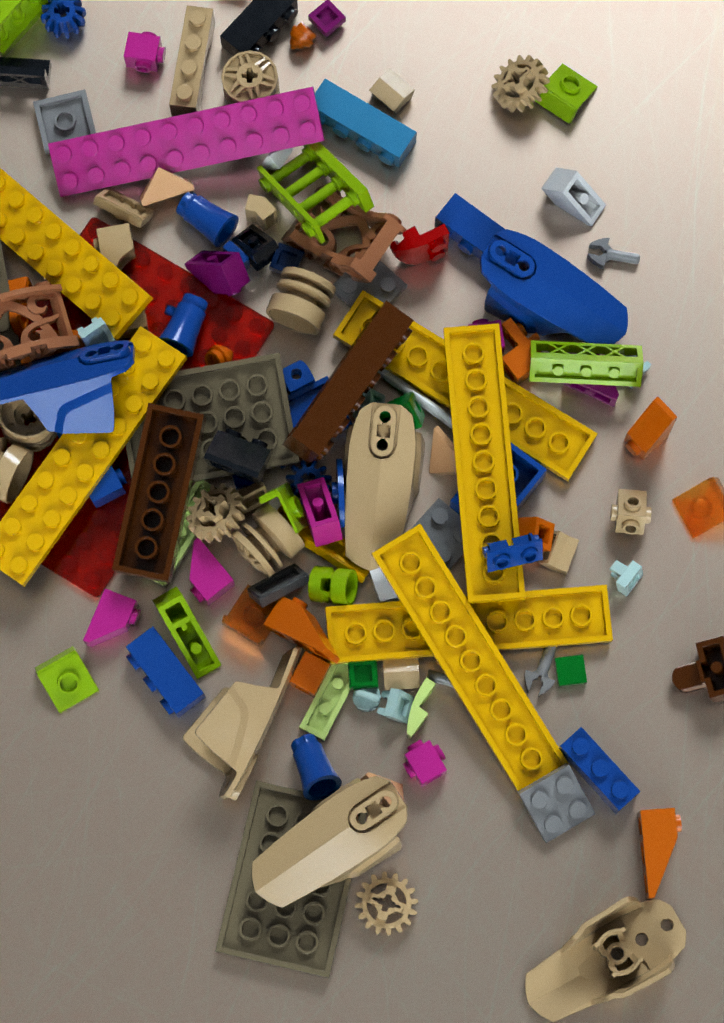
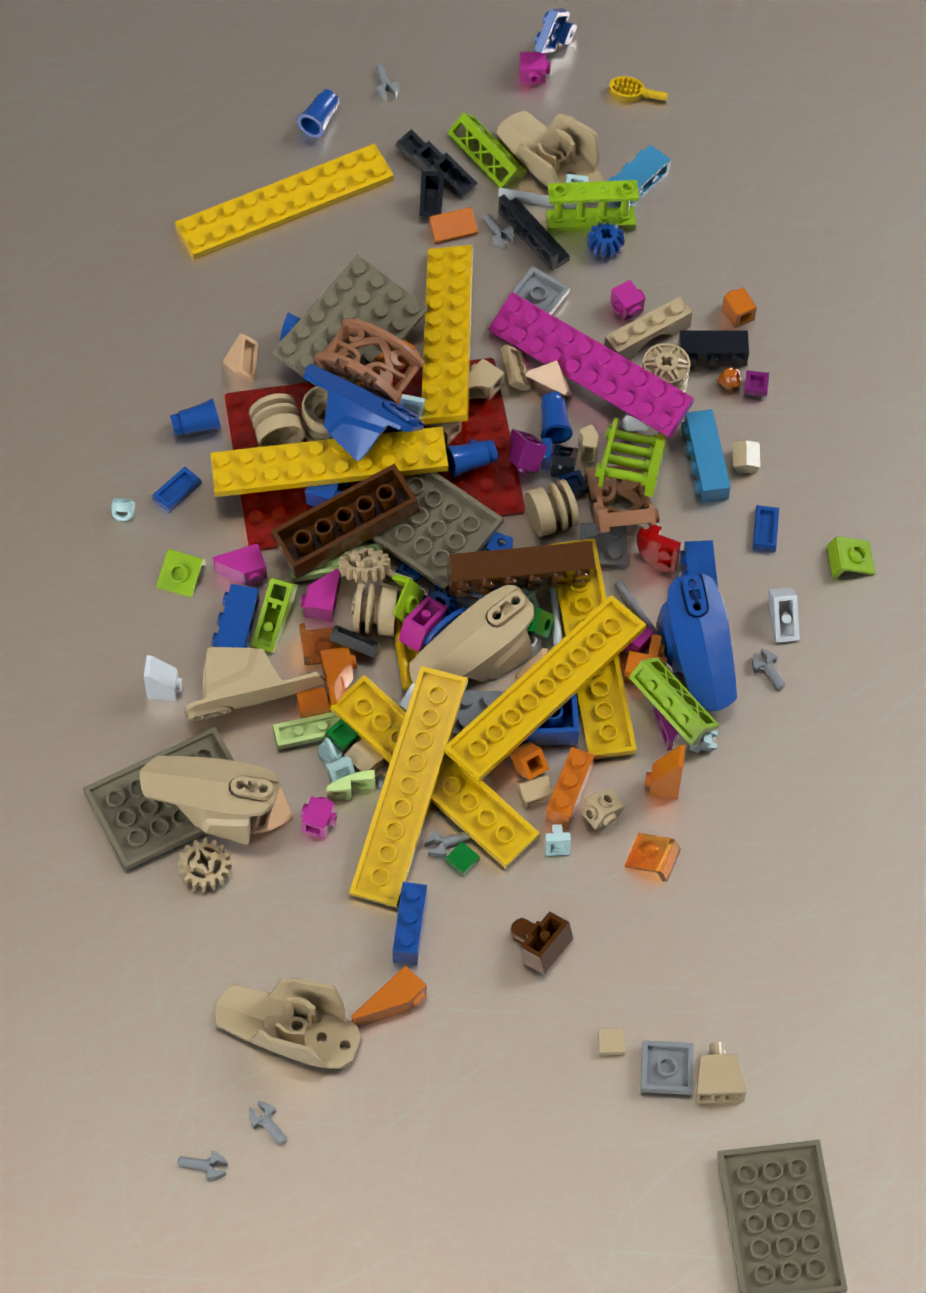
camera: 45 degrees right, 15 degrees down
black slope [204,428,272,484] -> none
orange plate [205,345,233,366] -> none
blue plant [291,734,342,800] -> none
lime wheel [308,565,358,605] -> none
blue hinge [482,533,543,572] -> none
tan gear [491,55,550,113] -> none
light grey plate [517,763,596,843] -> none
none -> white slope [144,655,182,701]
none -> orange brick [545,747,594,829]
none -> light grey bar [614,580,660,635]
none -> blue tile [752,505,780,552]

